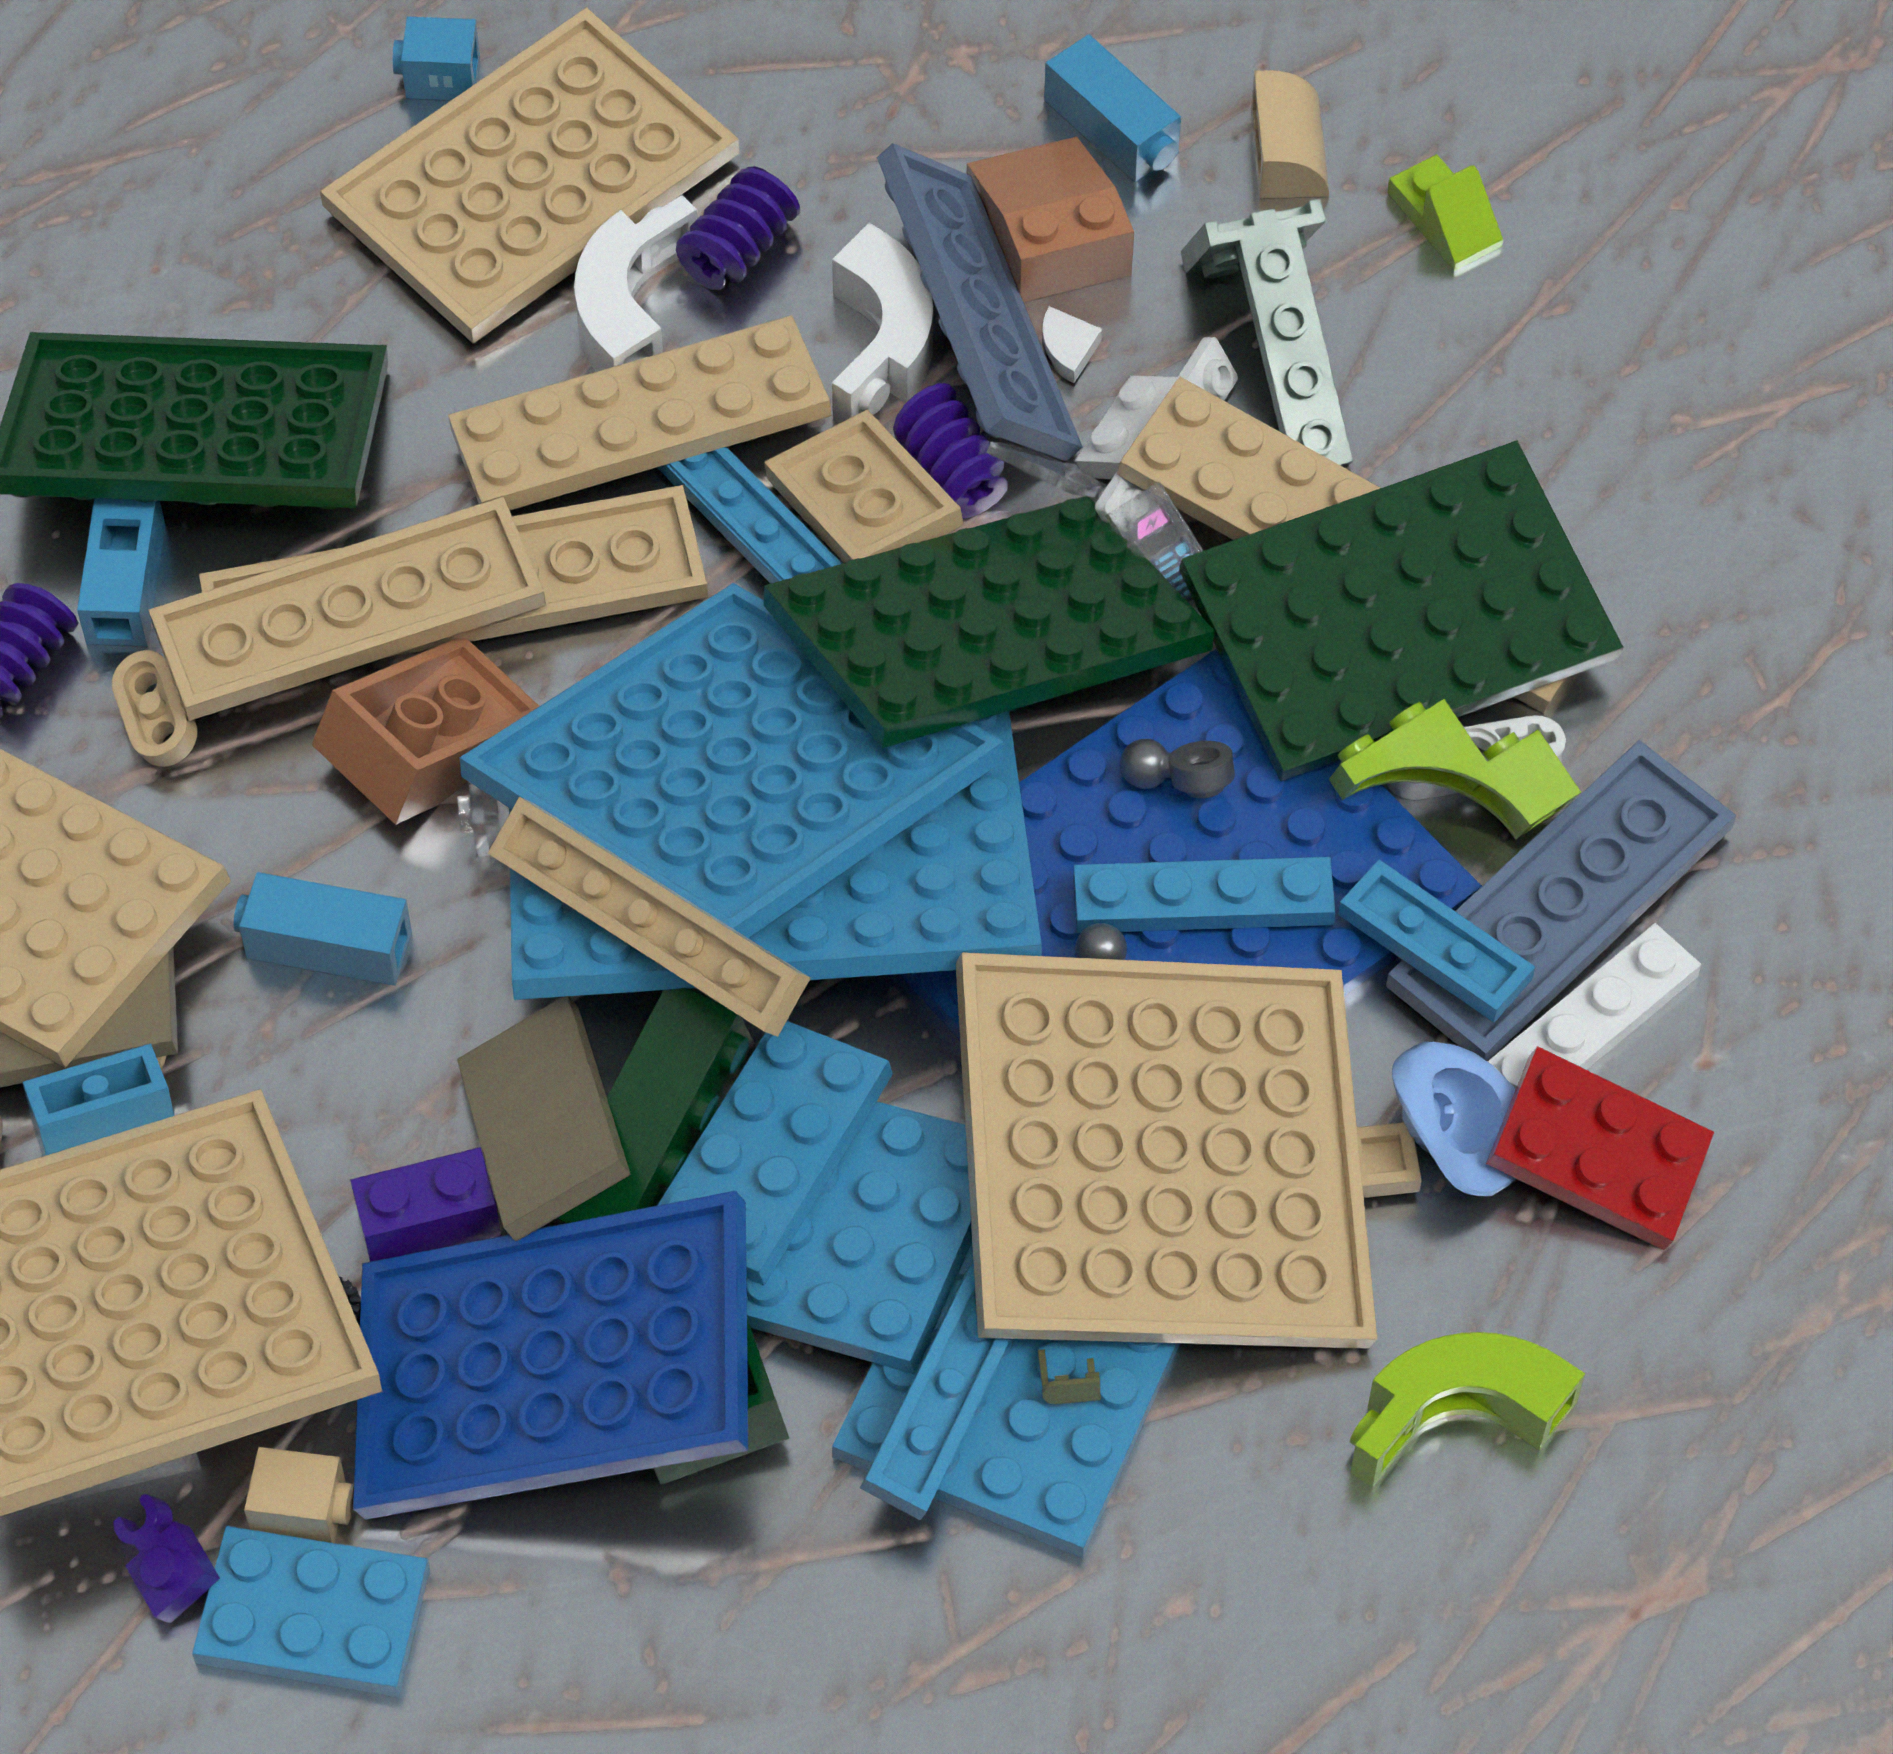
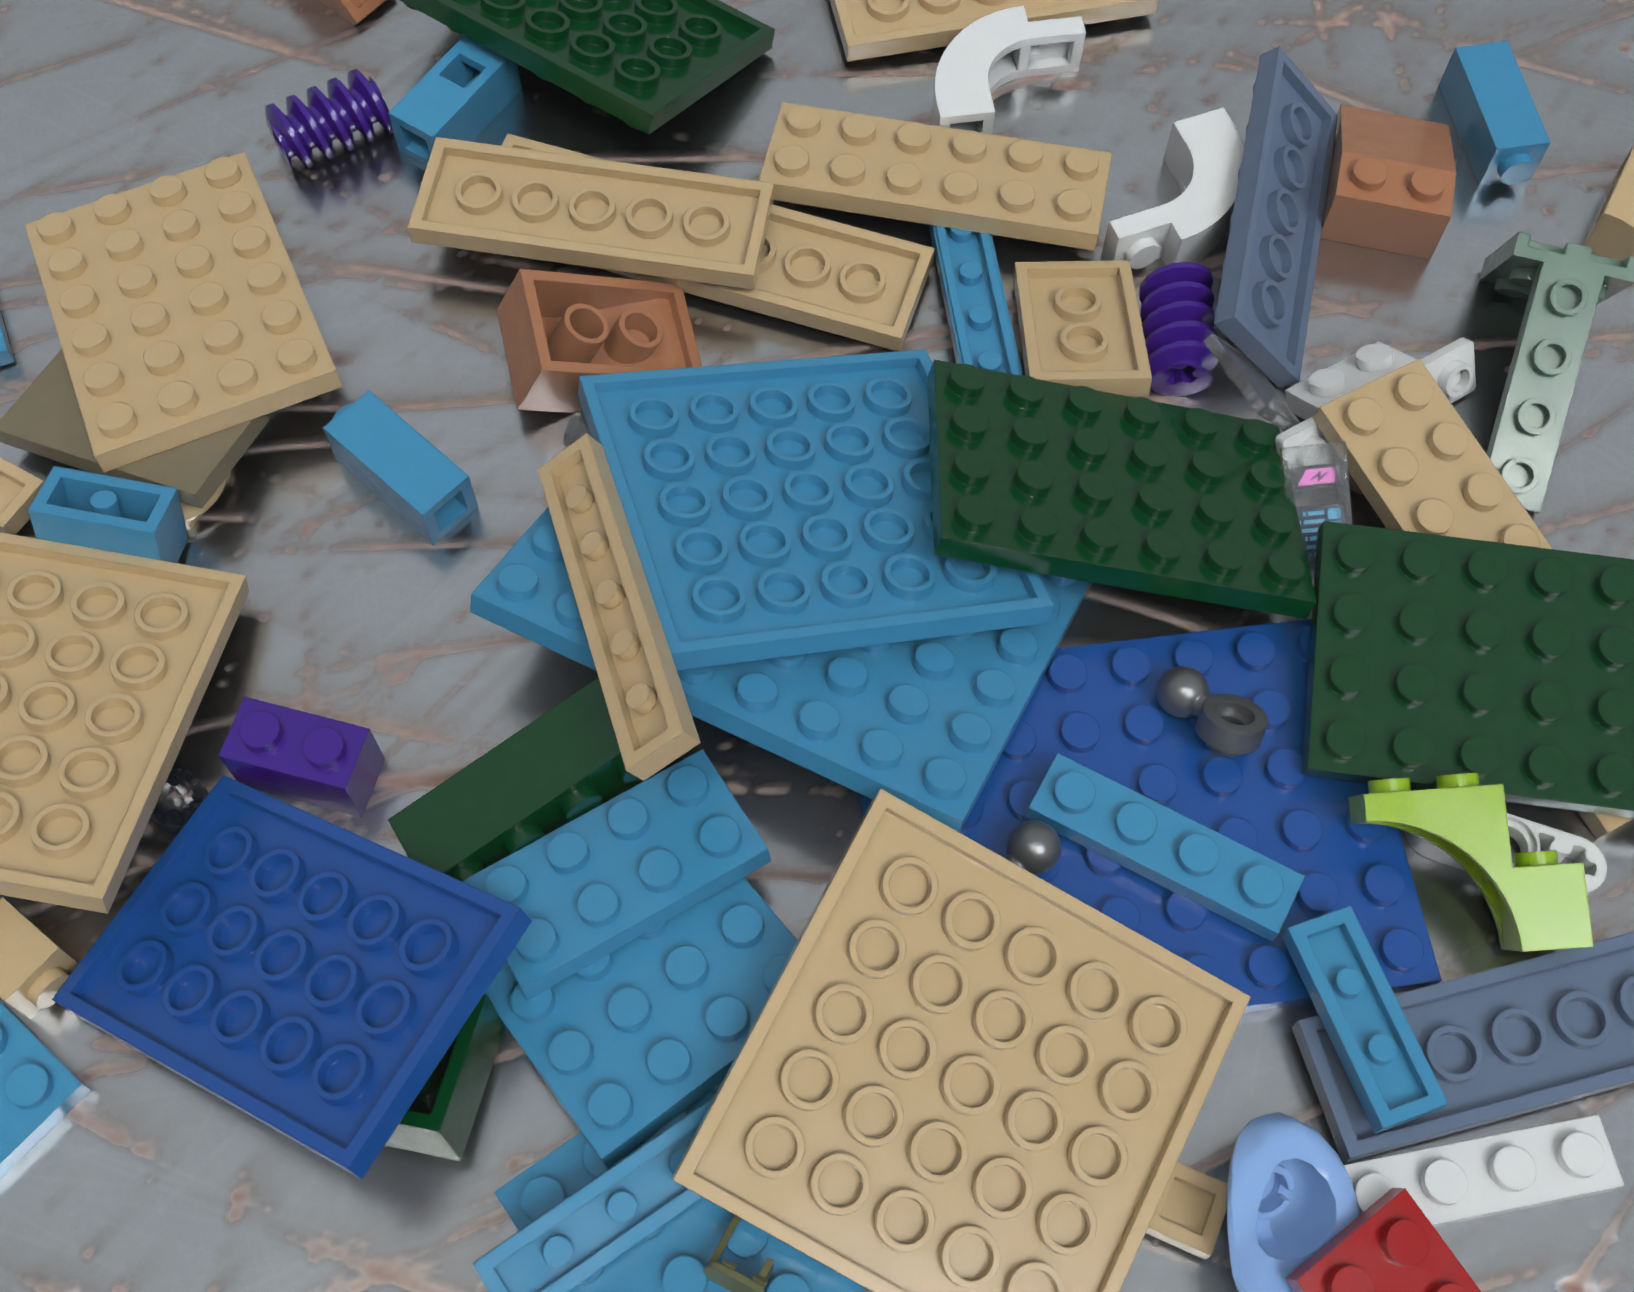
camera: 30 degrees right, 5 degrees up
tan plate [112,650,197,767] -> none
dark tan tile [457,996,630,1242] -> none
dark purple piece [675,166,800,290] -> none
white tile [1042,306,1102,383] -> none

